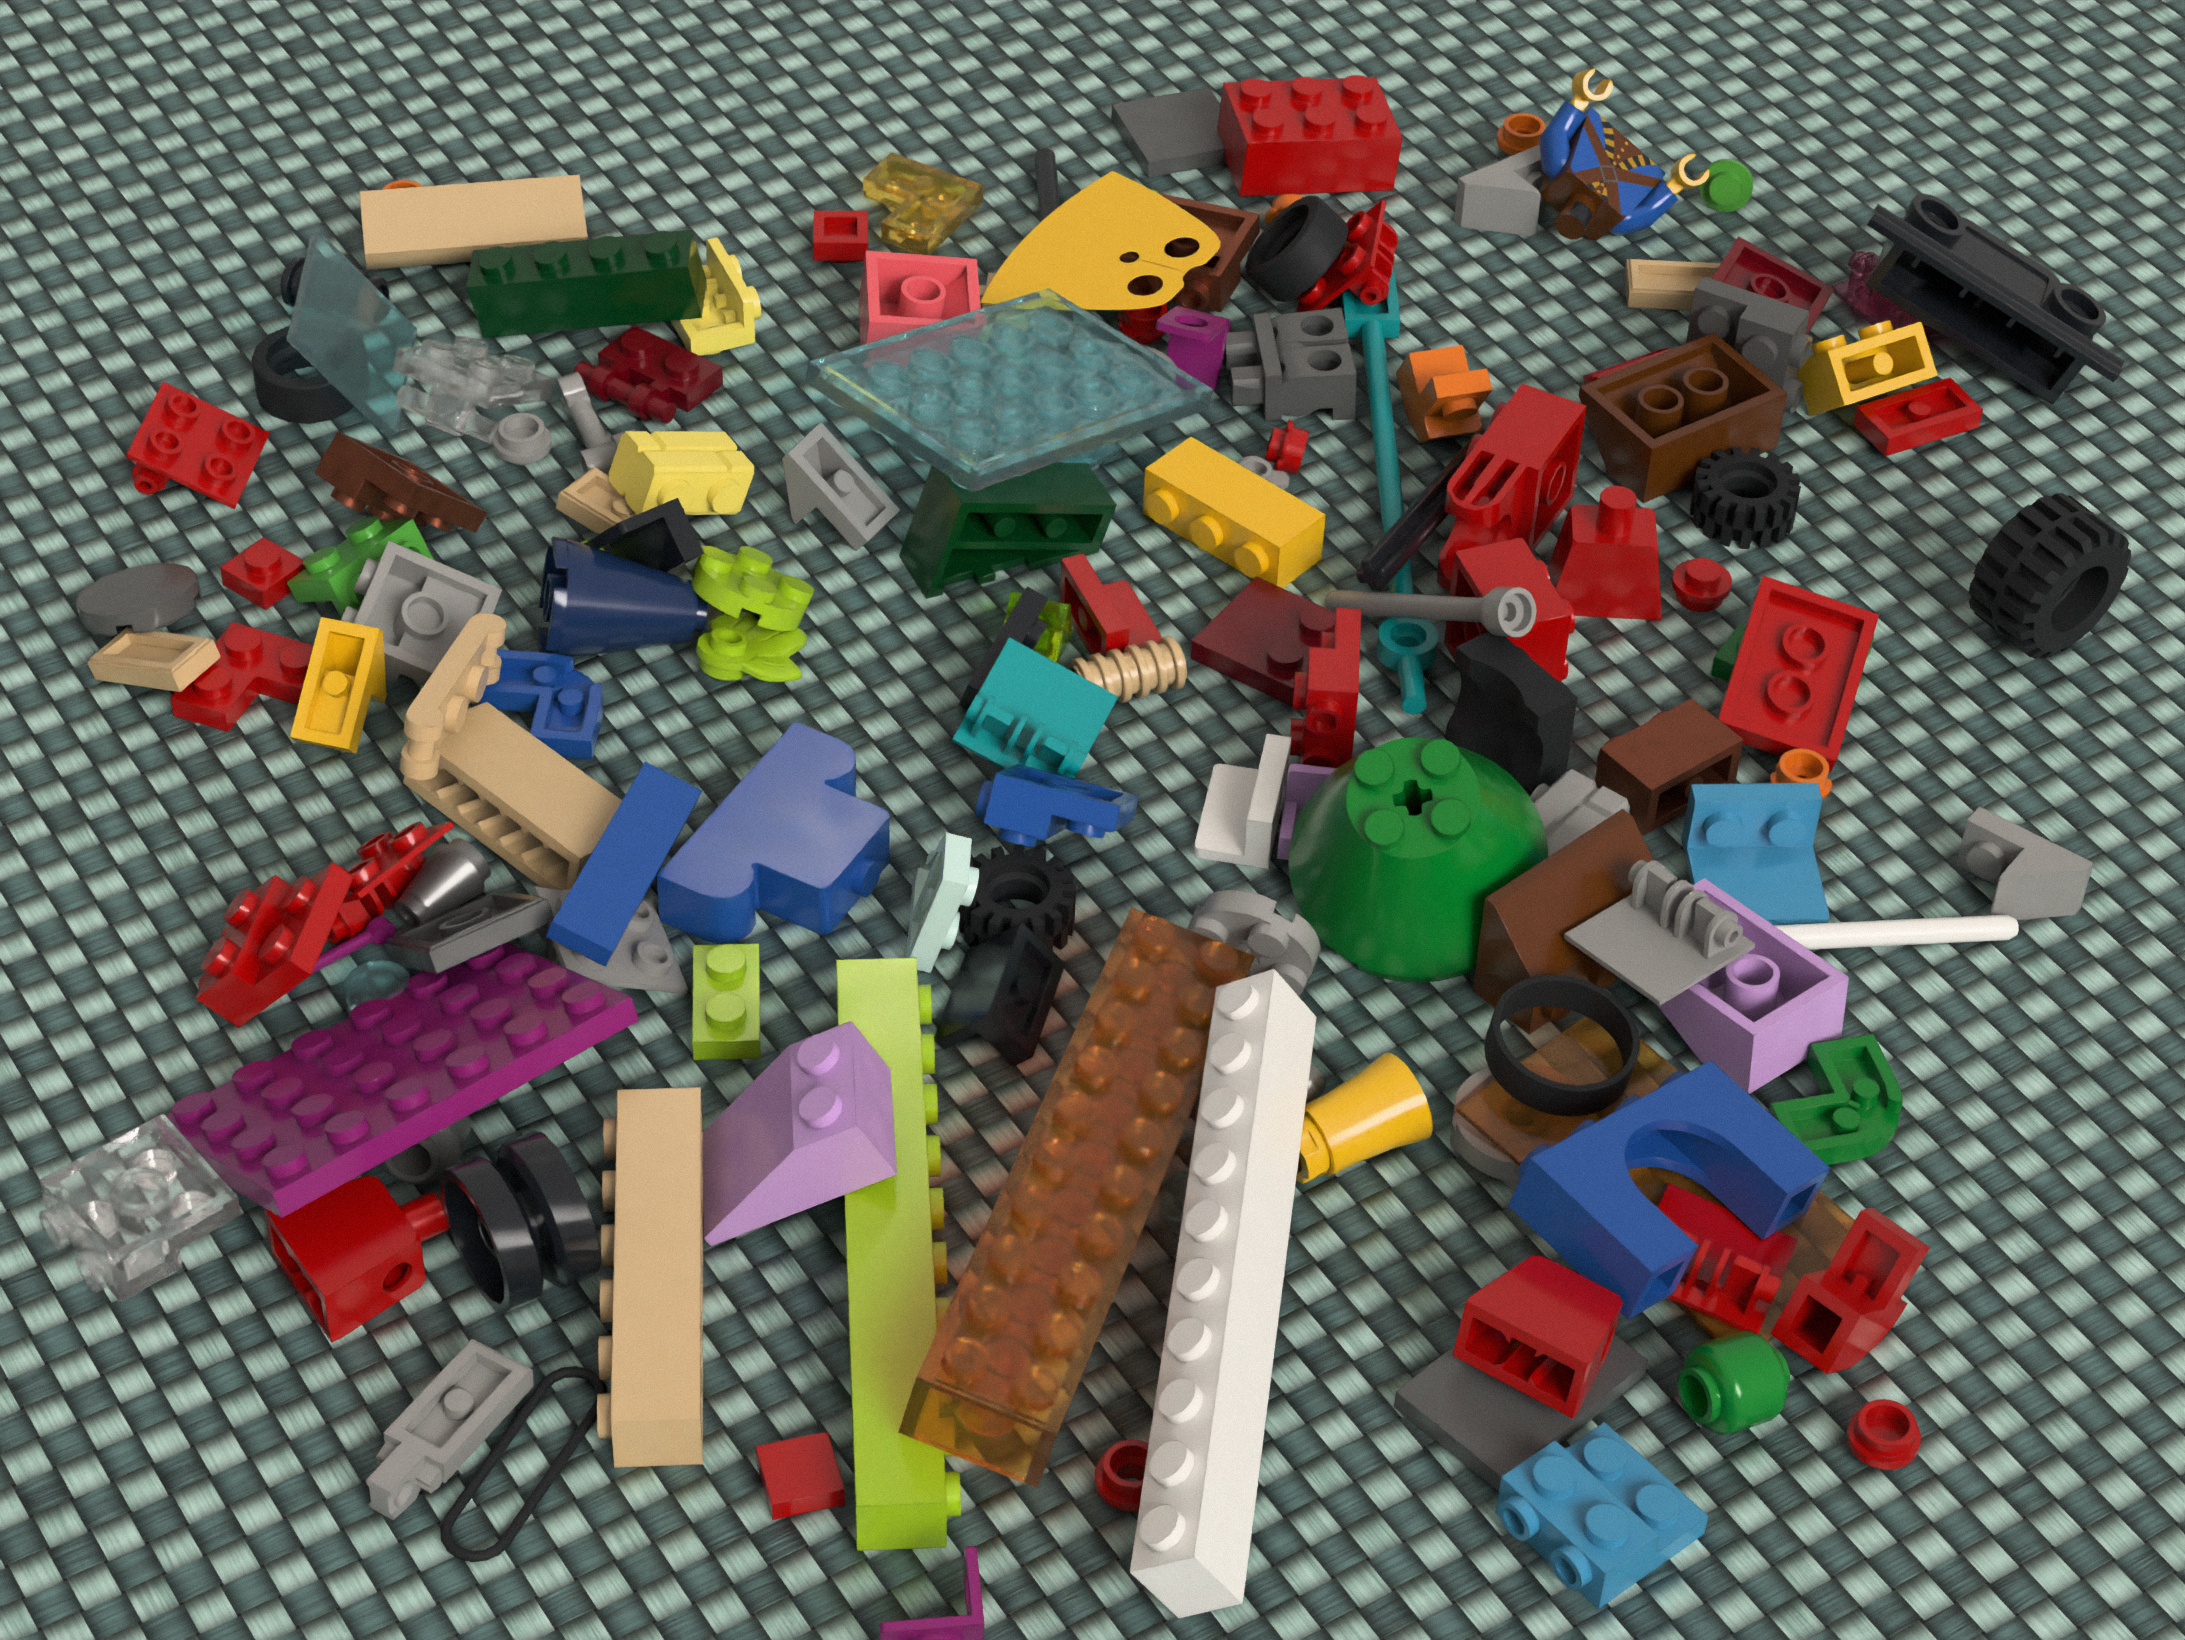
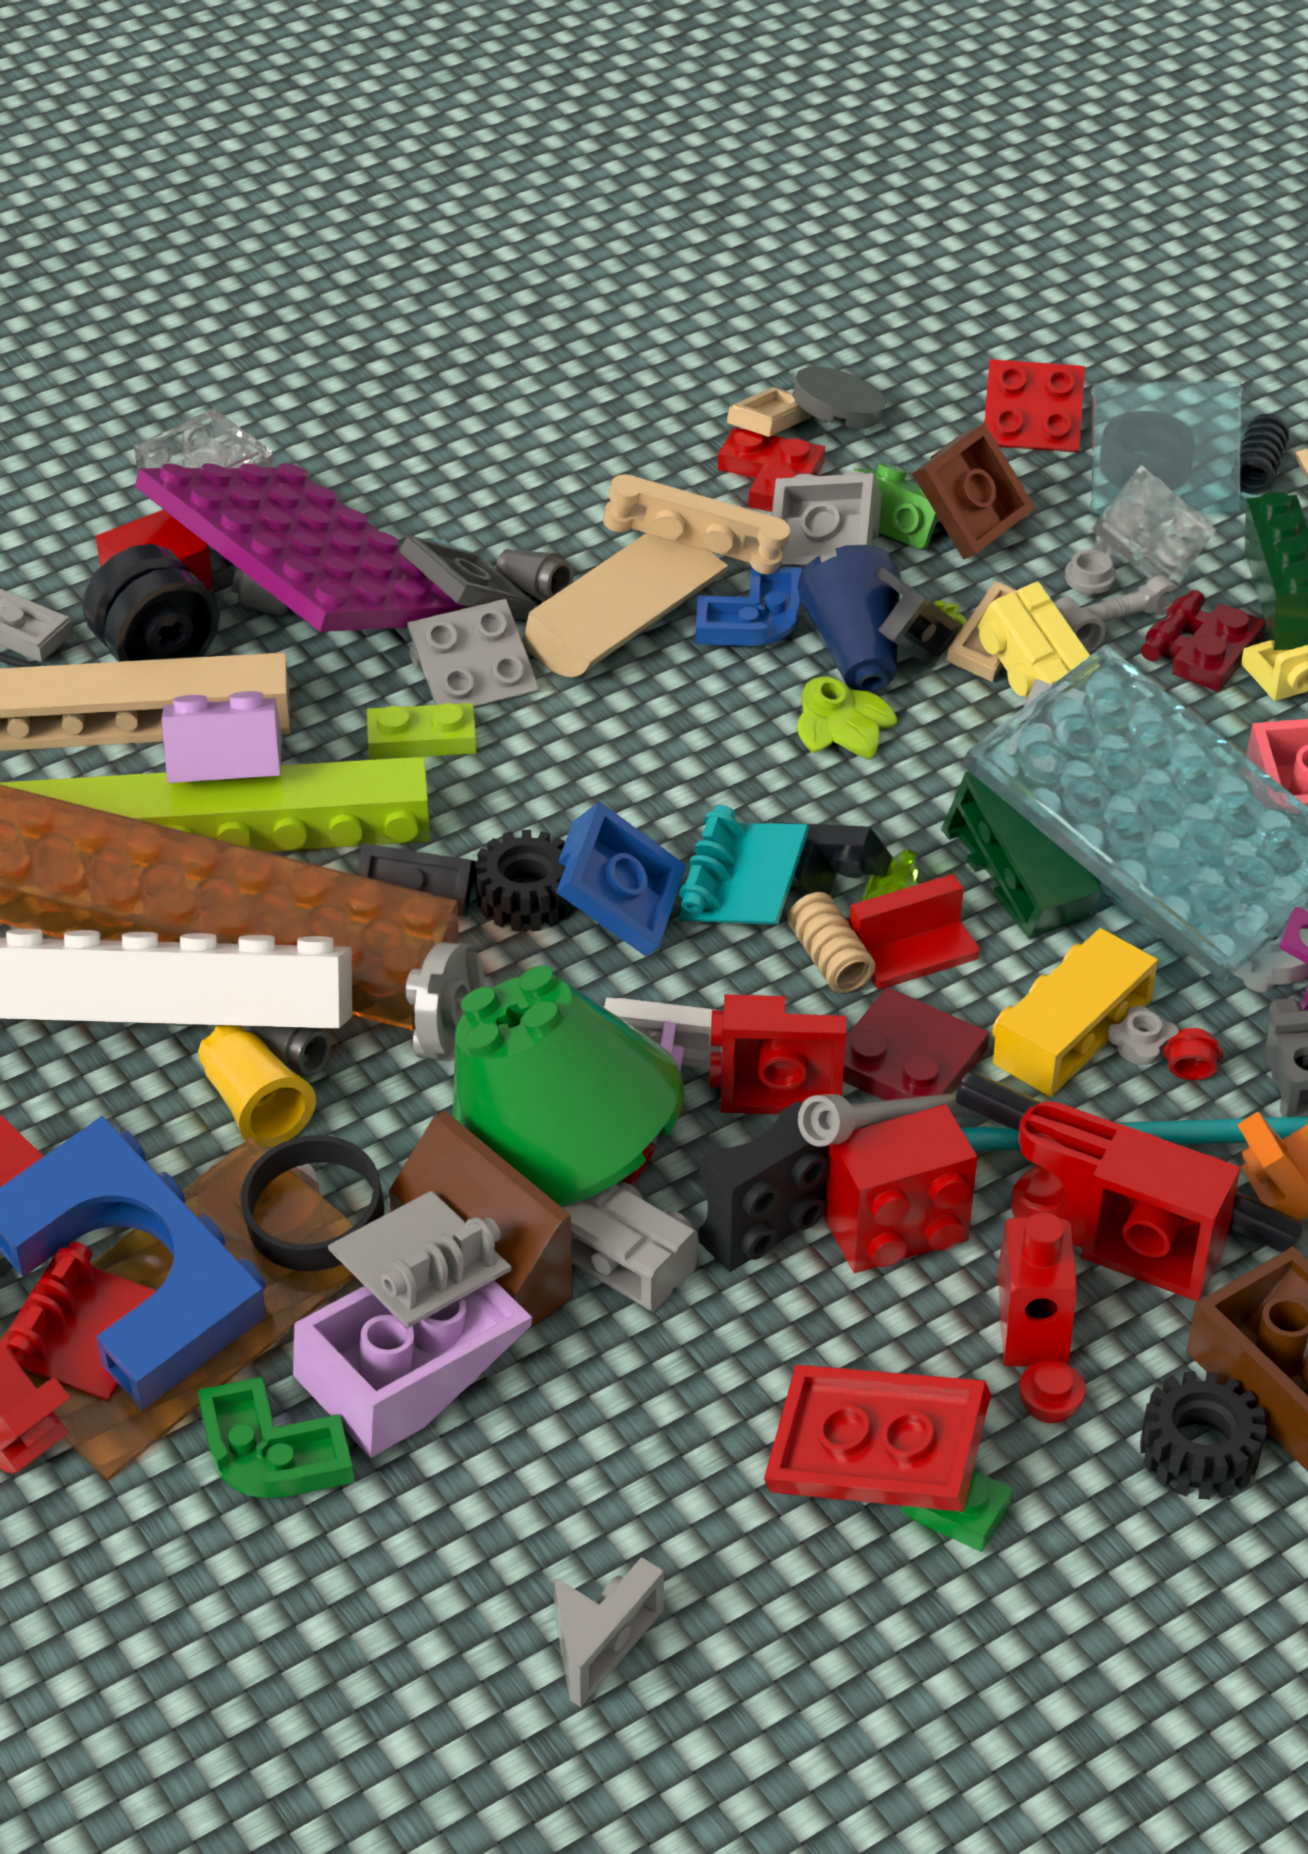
camera: 90 degrees right, 0 degrees up
red plate [195,862,354,1028] -> none
red plate [220,537,305,610] -> none
magenta hinge [286,916,395,994] -> none
yellow slope [290,617,387,754] -> none
red hinge [327,821,455,944] -> none
blue tile [546,762,702,967] -> none
brick [657,721,890,944] -> none
lime plate [690,546,815,631] -> none
light aqua wing [906,832,979,973] -> none
copper brick [1595,698,1744,835] -> none
dark azure bracket [1681,783,1830,925] -> none
orange plate [1770,748,1832,799] -> none
white bar [1774,915,2018,950] -> none
black tyre [1969,493,2131,659] -> none

